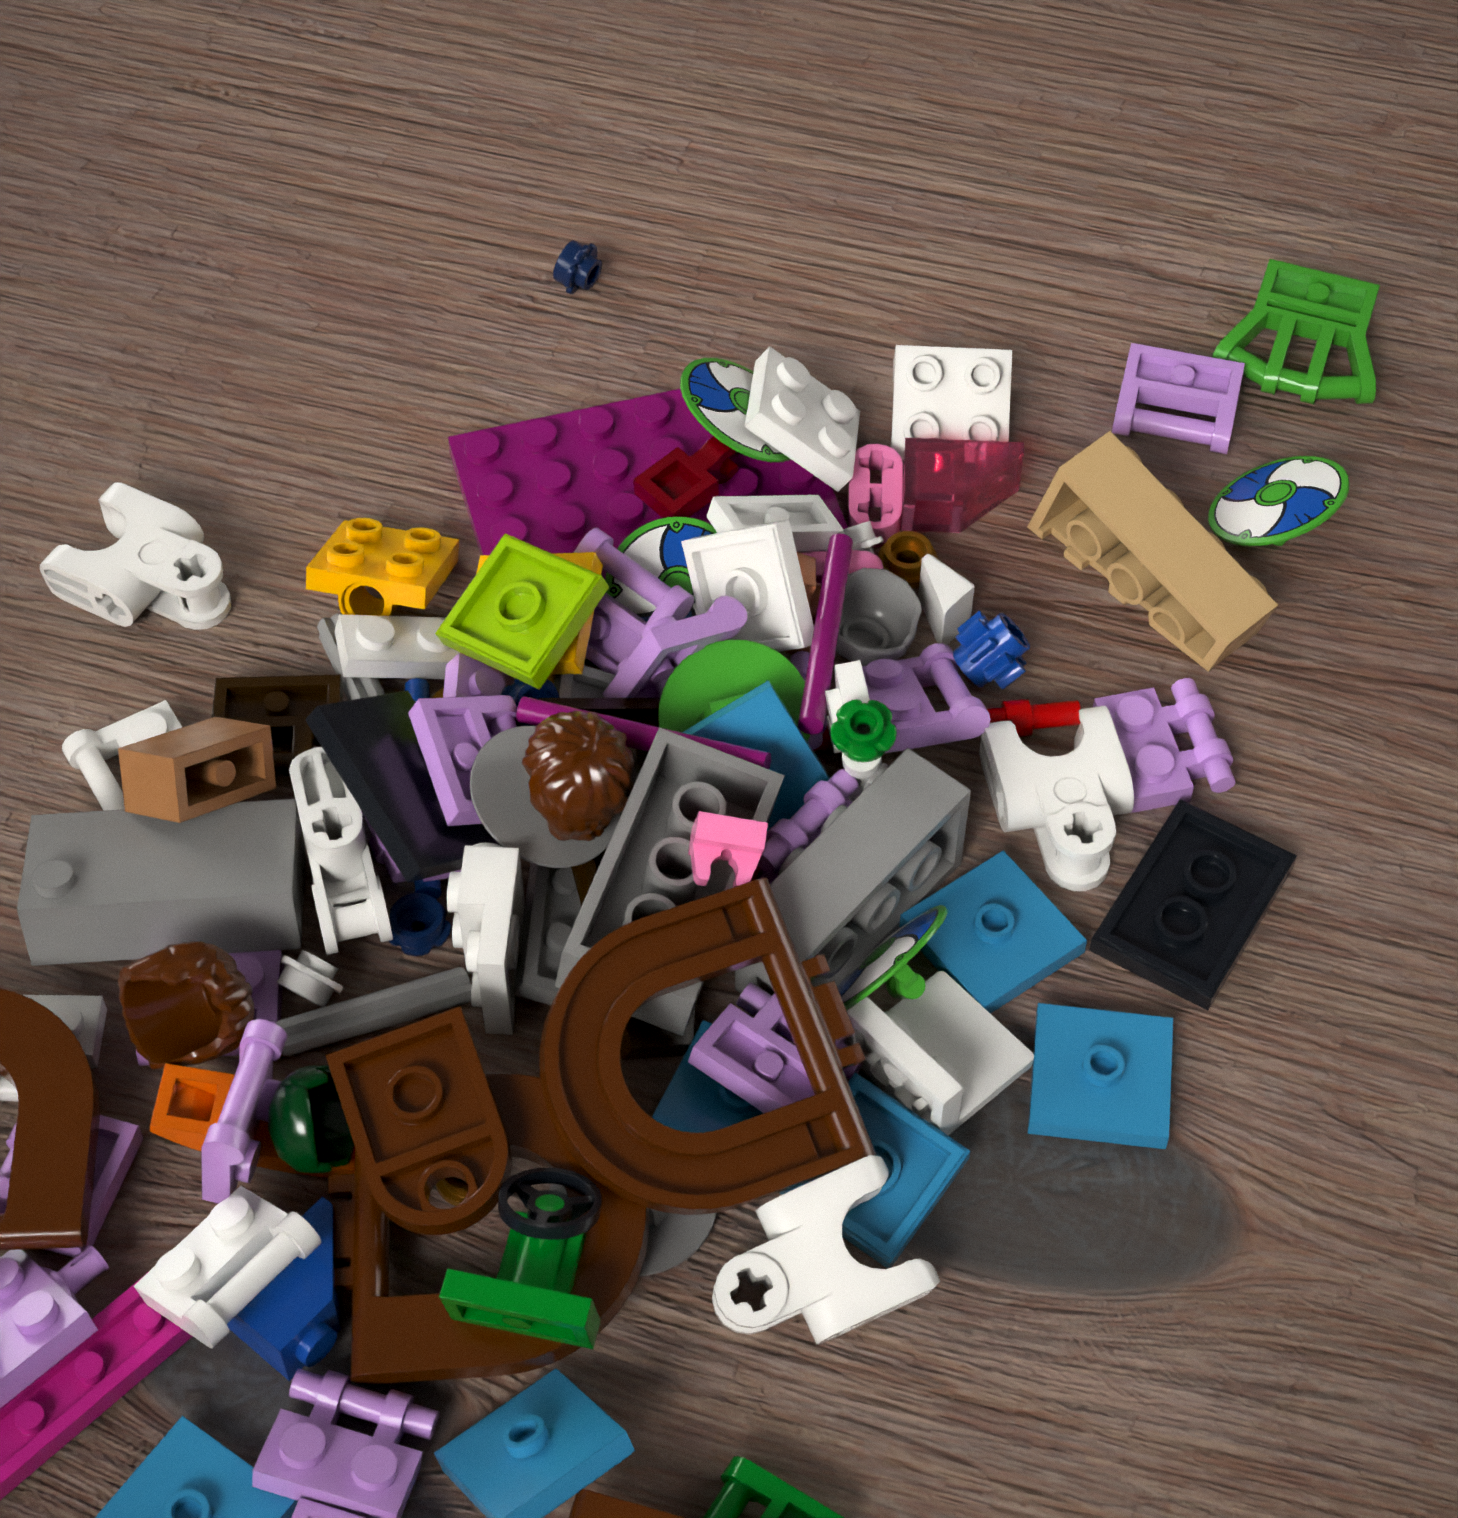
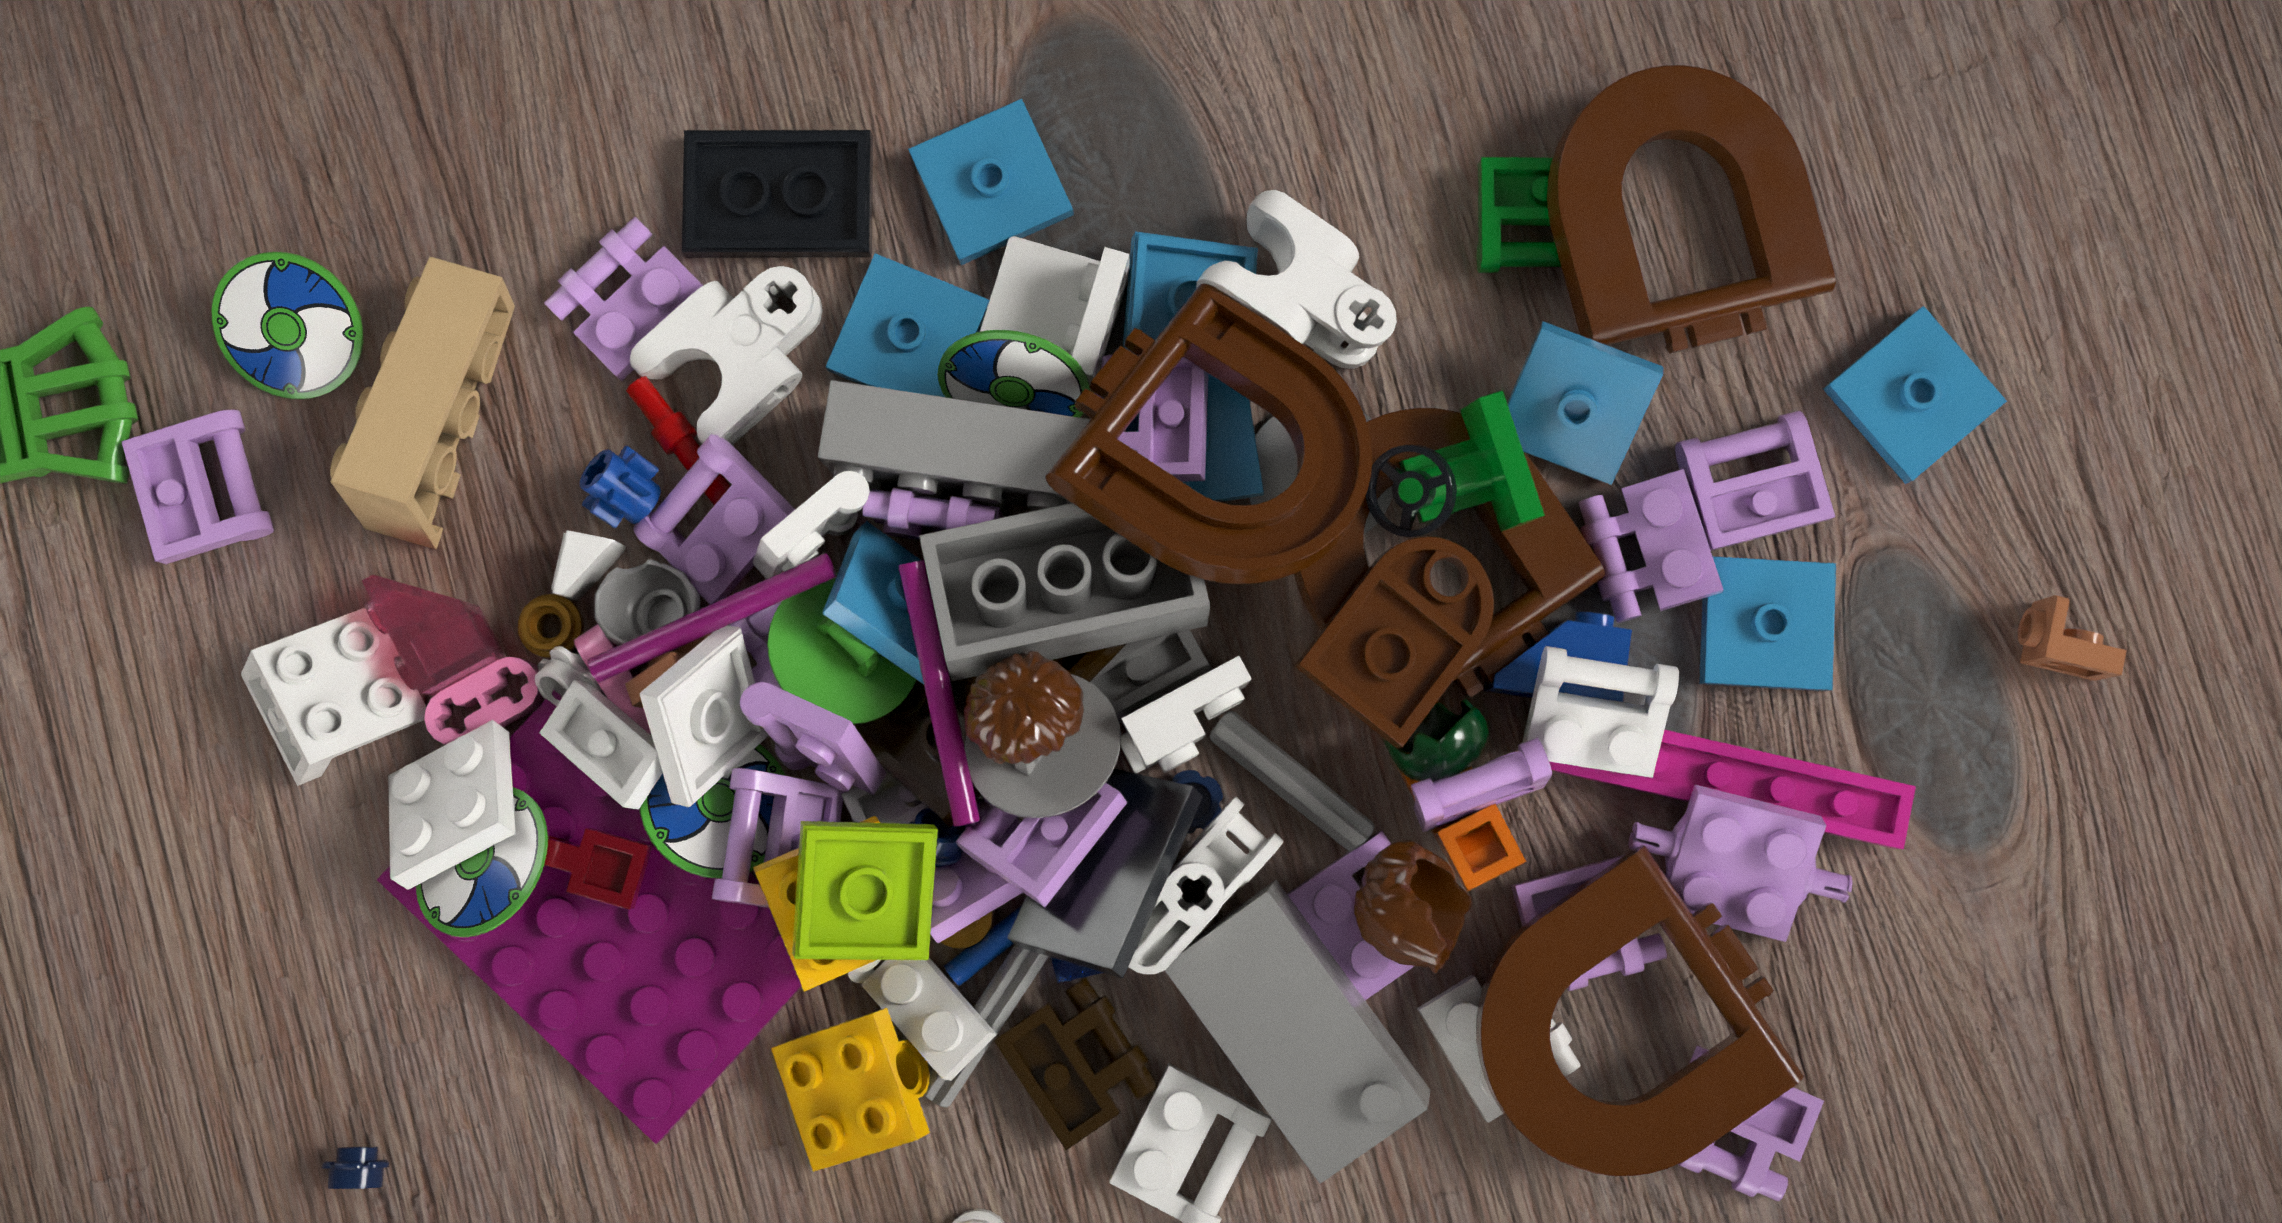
camera: 120 degrees left, 30 degrees up
medium nougat brick [118,717,276,823] -> none
white plate [277,950,343,1007] -> none
bright pink tile [688,811,768,887] -> none
green plate [830,699,897,763] -> none

